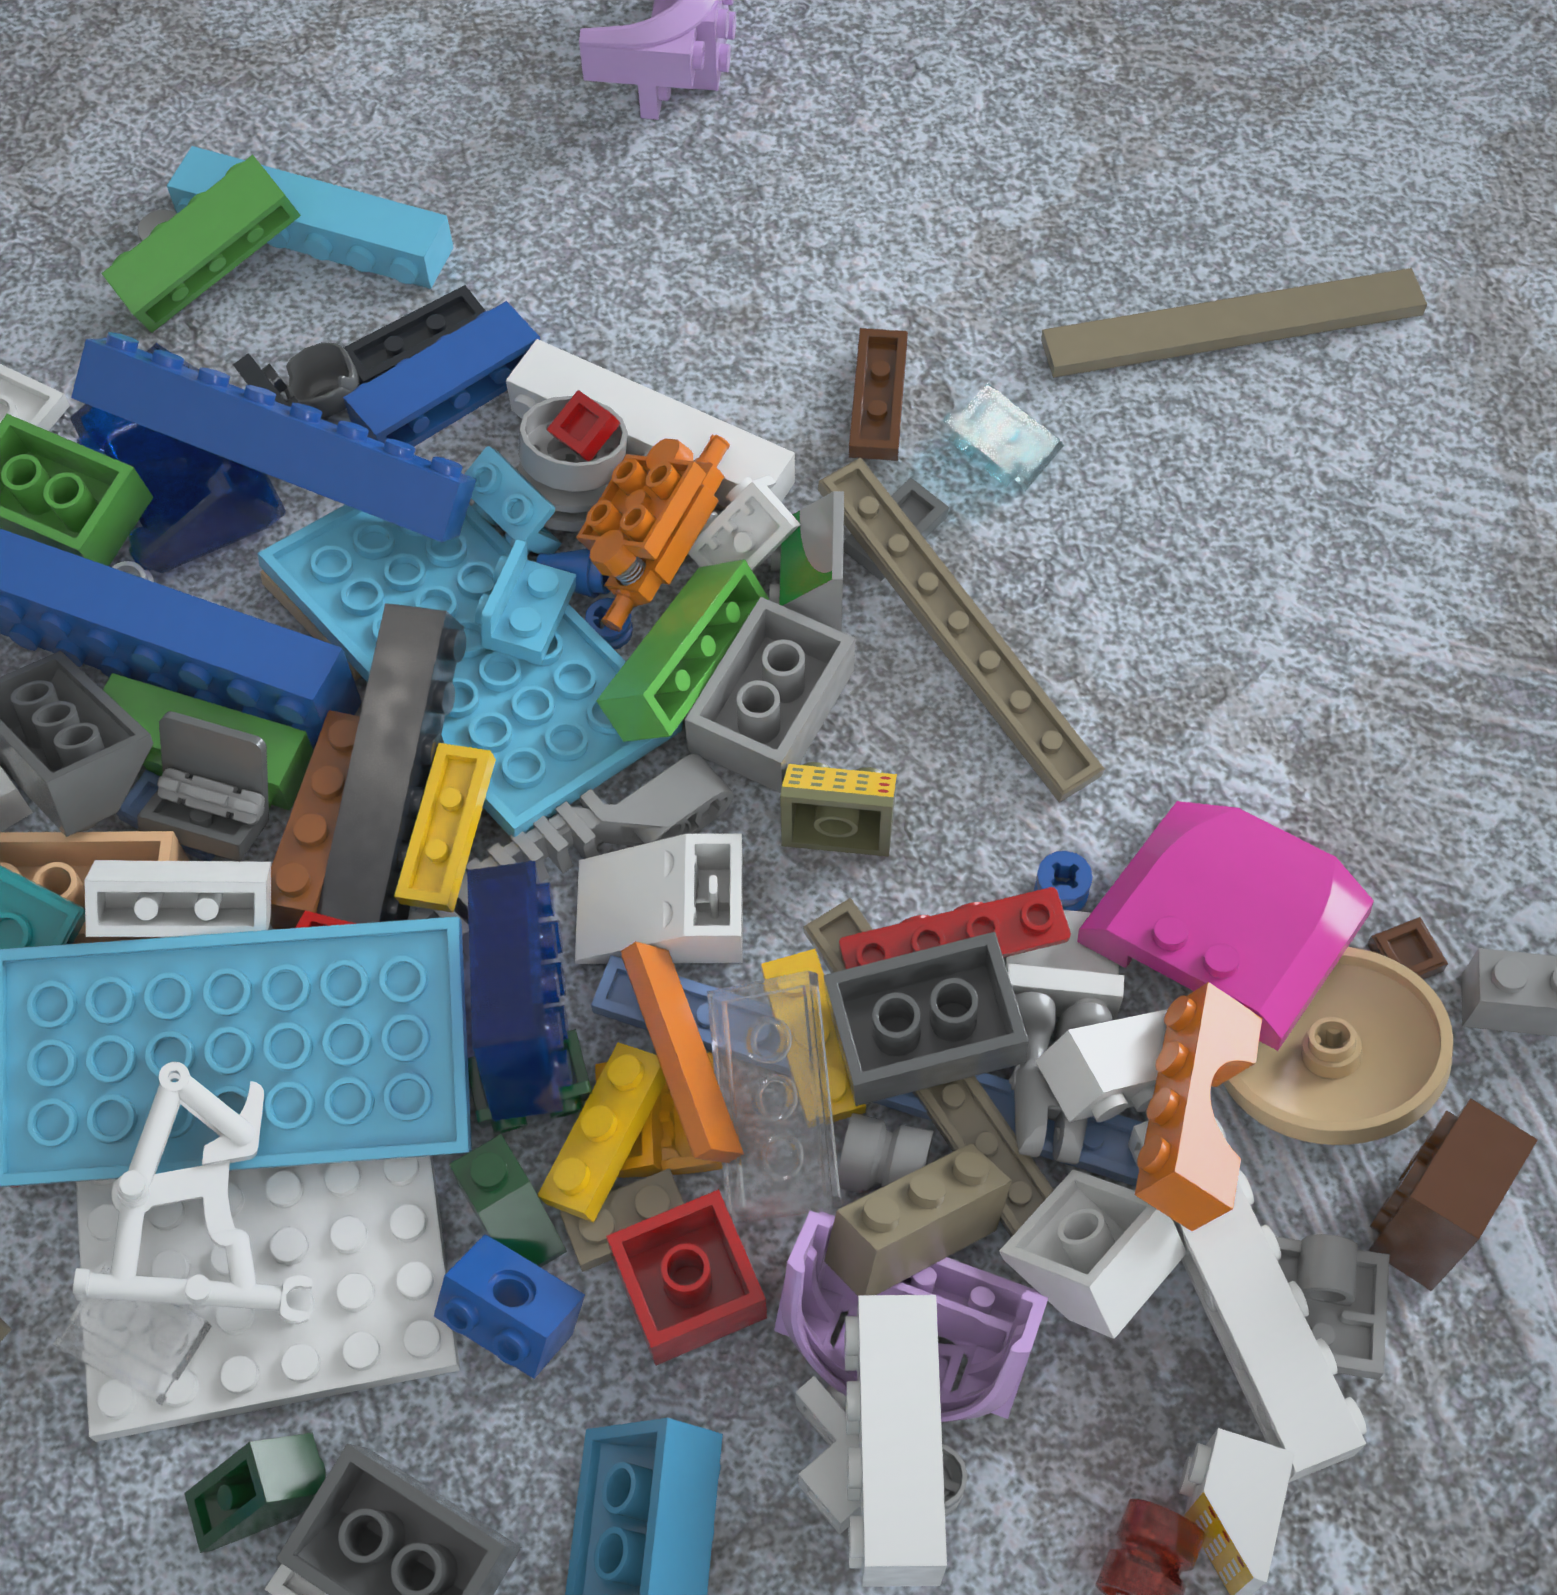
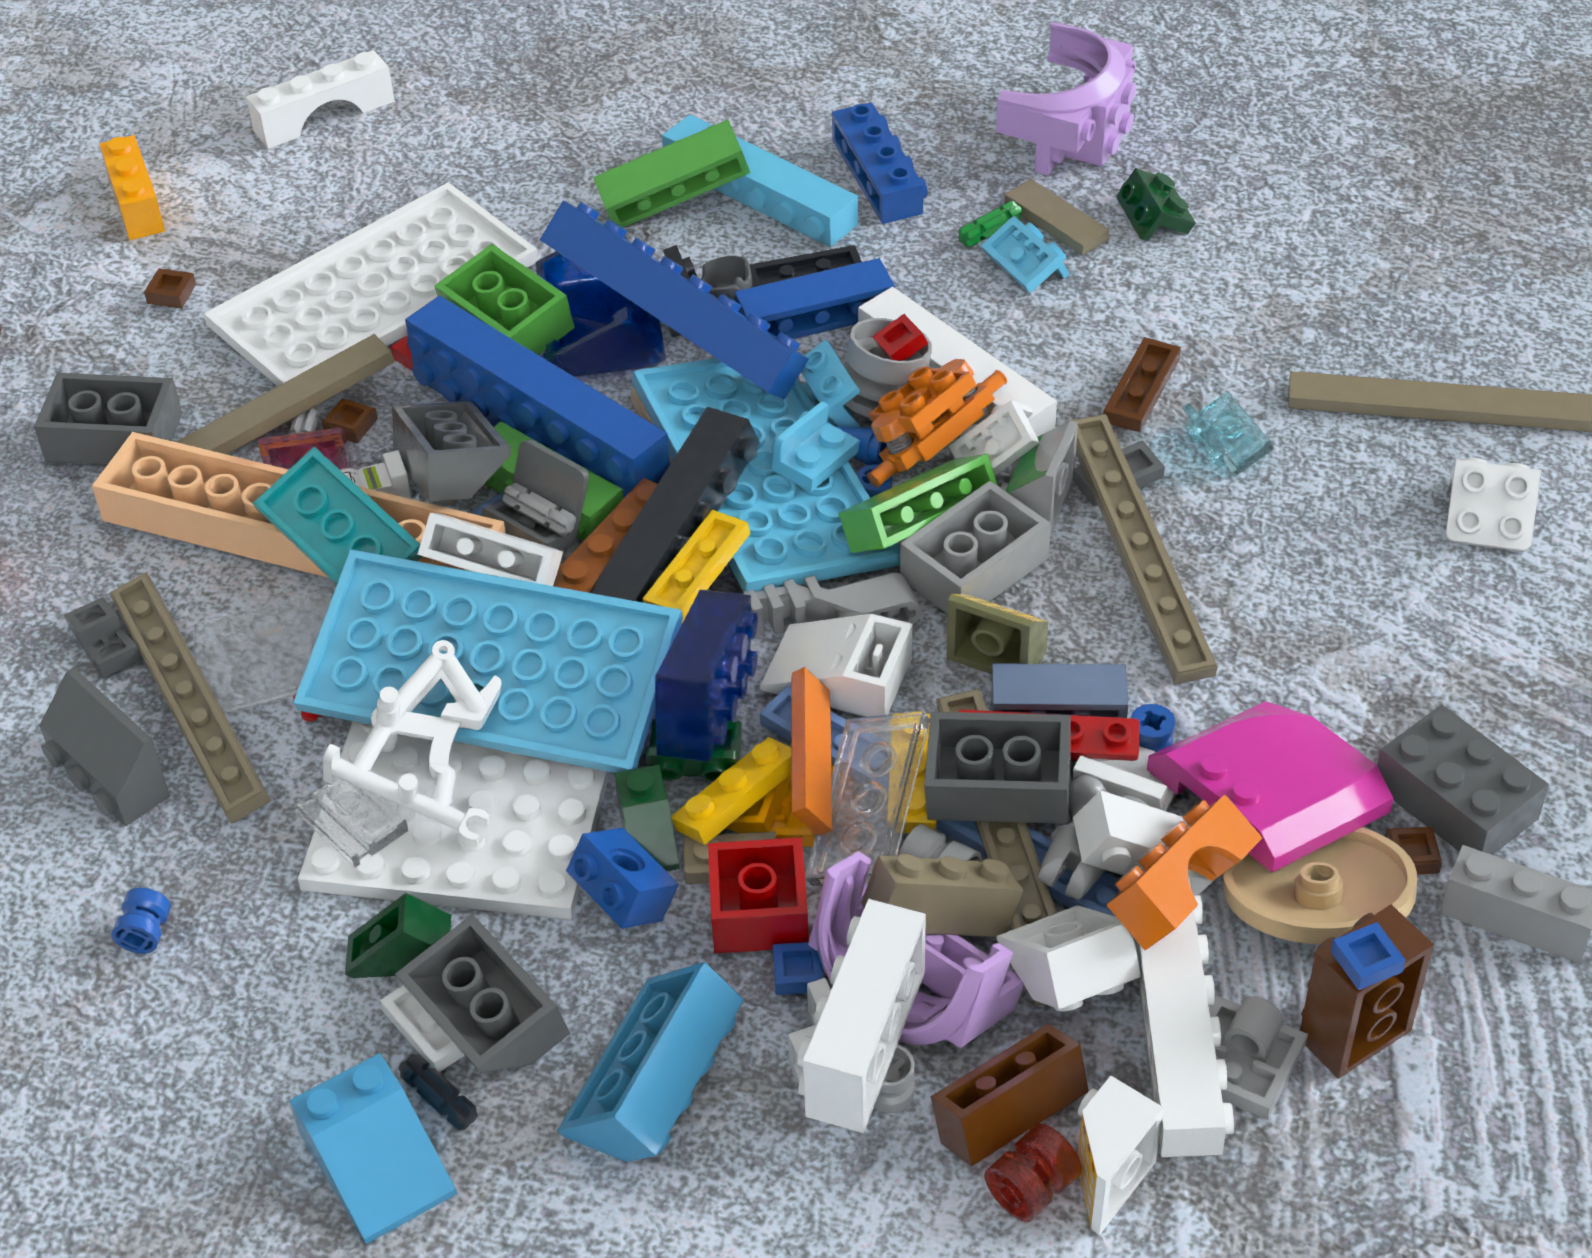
camera: 20 degrees right, 15 degrees down
none -> blue plate [773,942,823,995]
none -> blue brick [832,102,928,224]
none -> reddish brown brick [930,1023,1089,1167]
none -> green axle [958,201,1022,247]
none -> medium azure bracket [981,216,1070,293]
none -> sand blue brick [991,663,1129,718]
none -> dark tan tile [1004,179,1109,256]
none -> dark green bracket [1116,168,1196,241]
none -> blue plate [1330,922,1406,990]
none -> dark grey brick [1377,704,1549,855]
none -> white bracket [1445,458,1541,552]

